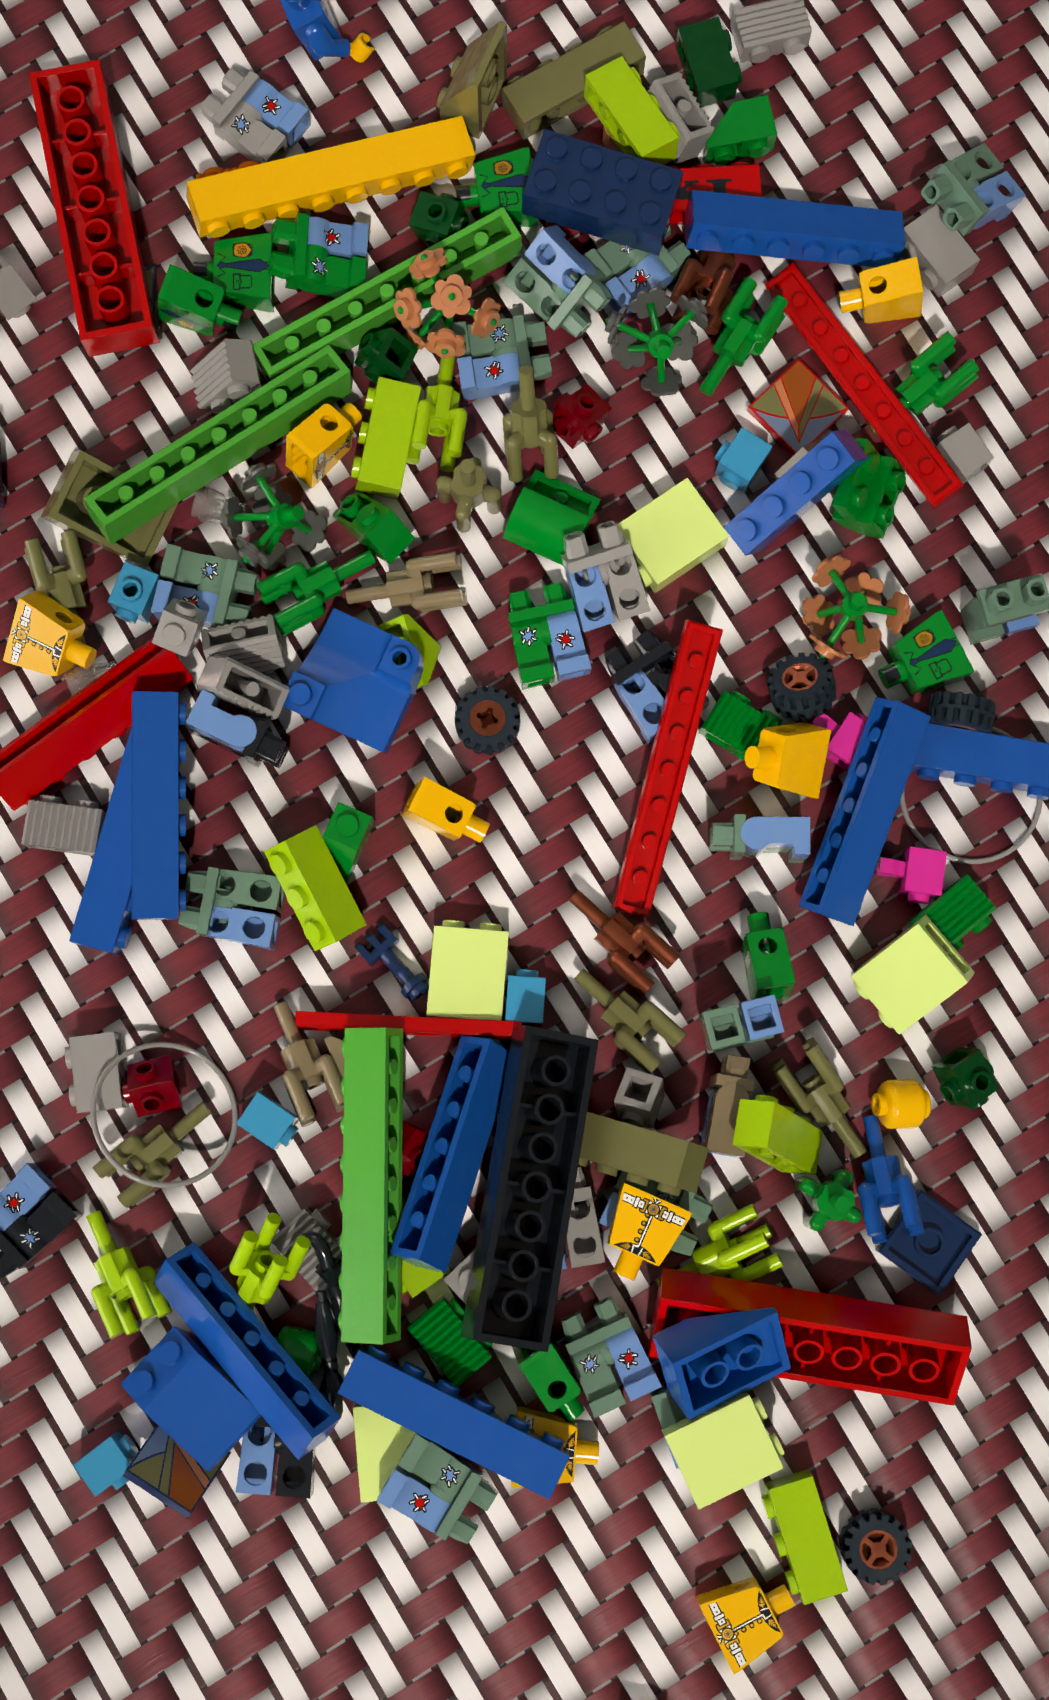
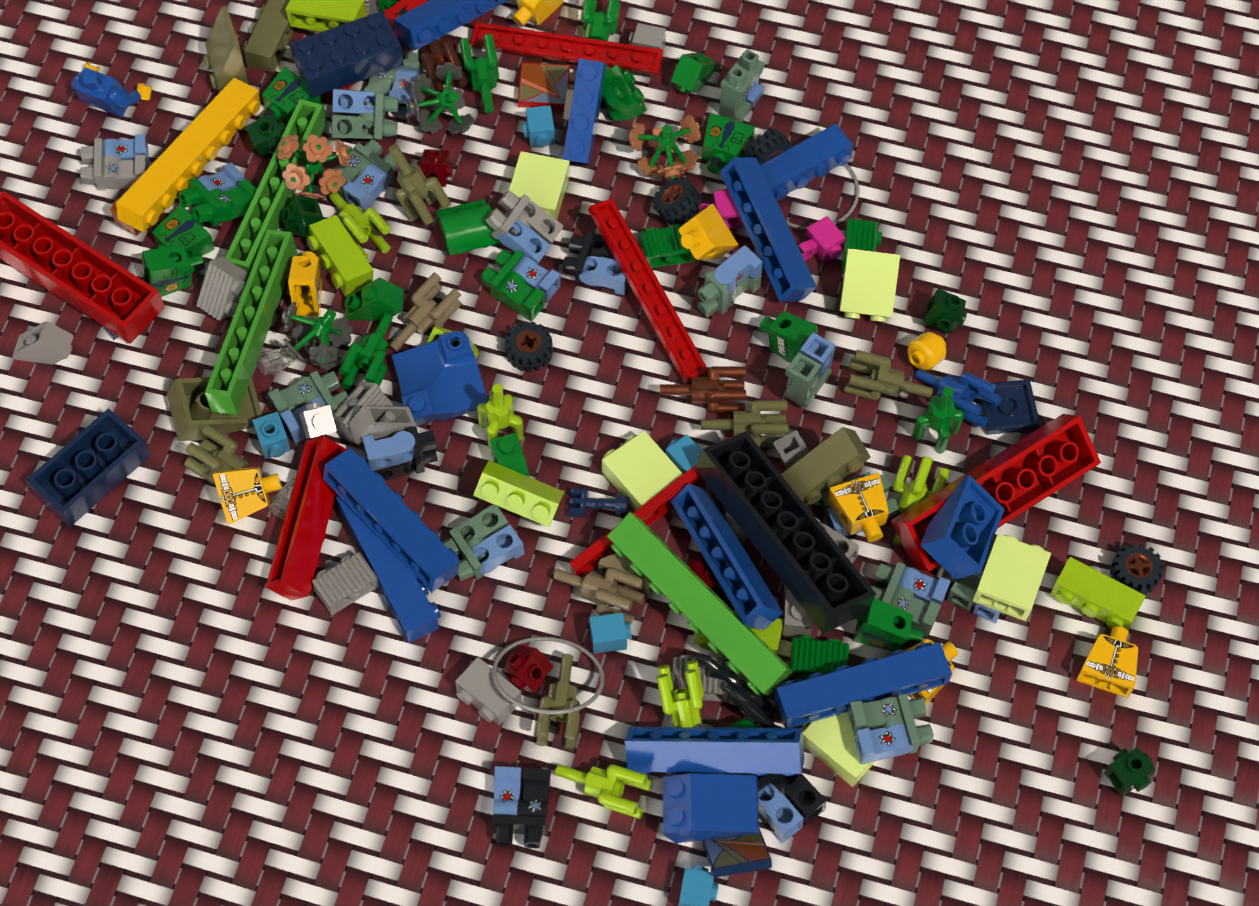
camera: 40 degrees left, 20 degrees down
yellow torso [401,777,490,843] -> none
olive plant [436,457,501,533] -> none
dark tan hips [700,1054,755,1158] -> none
lime brick [732,1095,823,1175] -> none
none -> lime plant [477,384,524,449]
none -> green slope [671,53,720,94]

